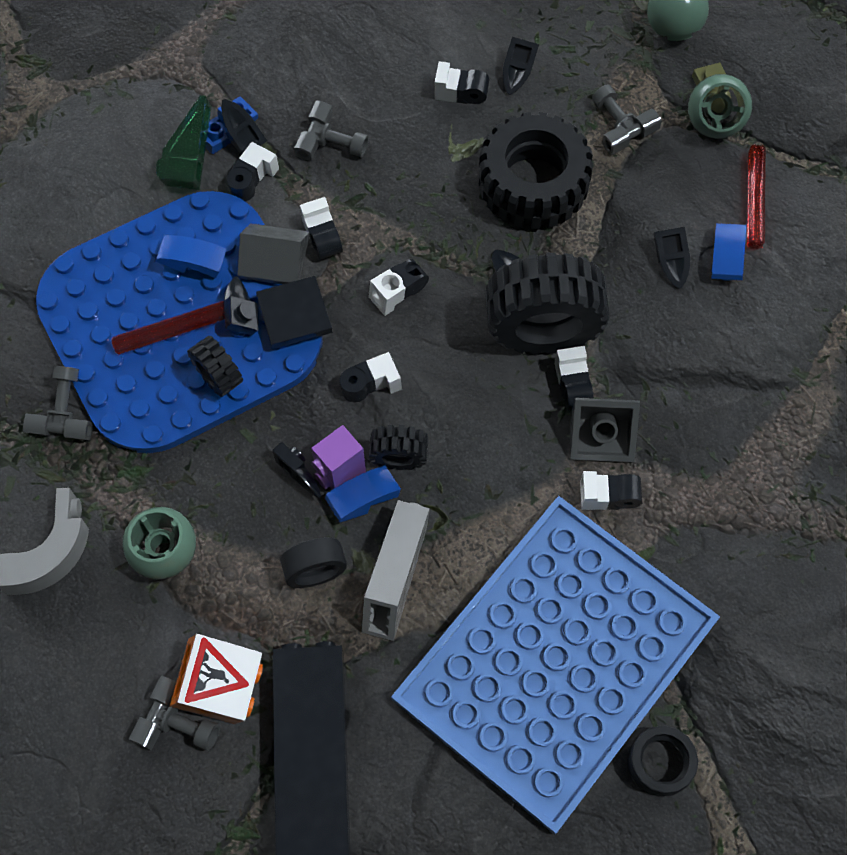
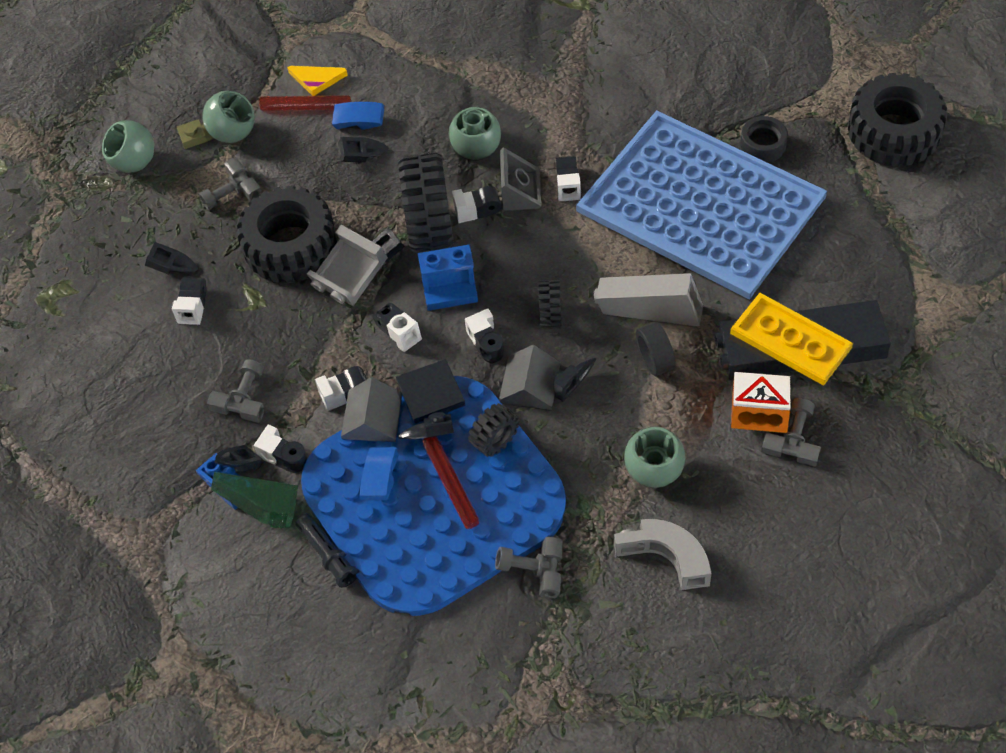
camera: 90 degrees left, 10 degrees down
medium lavender brick [311,425,366,490] -> none
blue slope [325,465,401,522] -> none
none -> yellow tile [287,66,348,96]
none -> black pin [295,513,359,588]
none -> light grey panel [307,225,388,306]
none -> blue panel [418,244,478,311]
none -> sand green wheel [449,107,501,160]
none -> dark grey slope [499,344,561,410]
none -> yellow tile [730,293,853,386]

